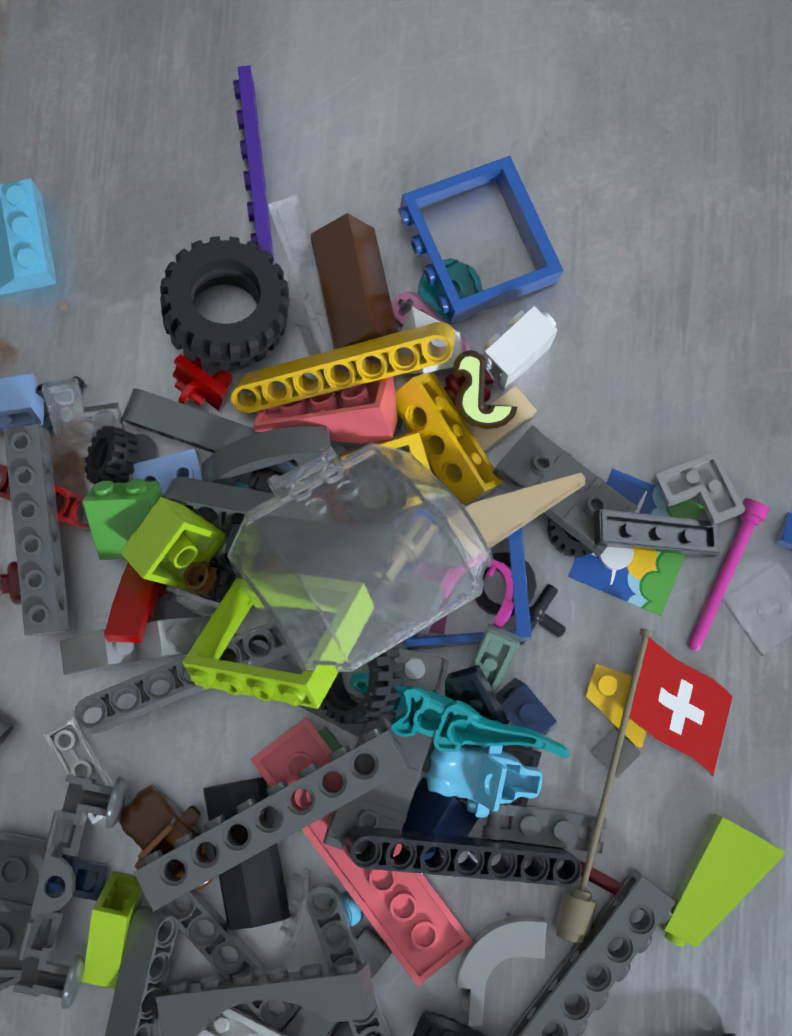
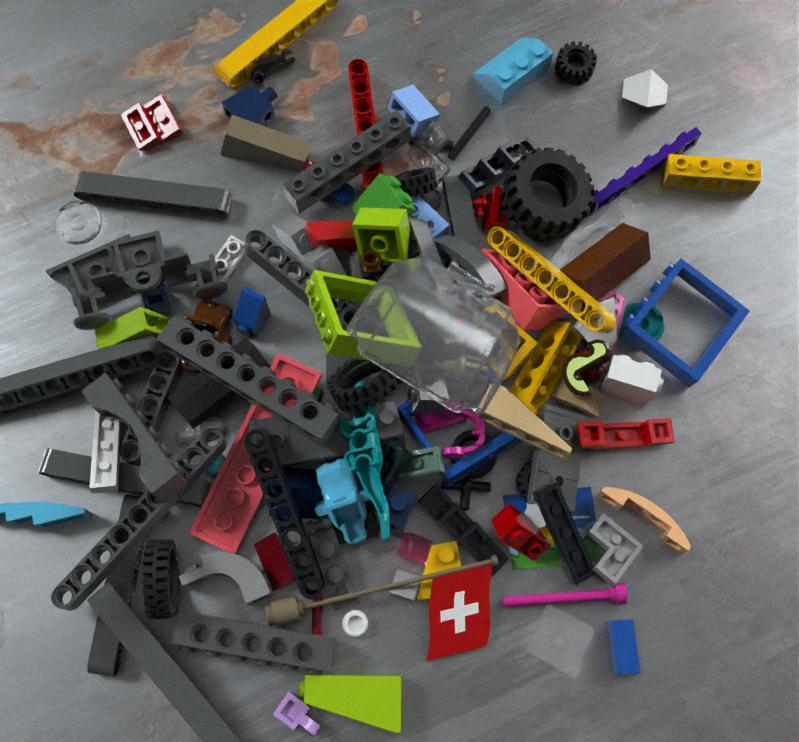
camera: 60 degrees right, 10 degrees down
none -> blue slope [233,286,271,337]
none -> dark red slope [254,532,296,591]
none -> lavender plate [273,692,322,735]
none -> blue tile [332,183,355,206]
none -> white tile [342,610,368,637]
none -> clear pink slope [396,532,433,566]
none -> black slope [418,484,509,577]
none -> black bar [447,106,491,161]
none -> black slope [458,136,537,194]
none -> red slope [491,504,551,561]
none -> black tyre [555,41,597,85]
none -> red slope [577,418,675,449]
none -> light nougat slope [597,487,691,554]
none -> white slope [622,69,668,107]
none -> yellow brick [662,154,761,194]

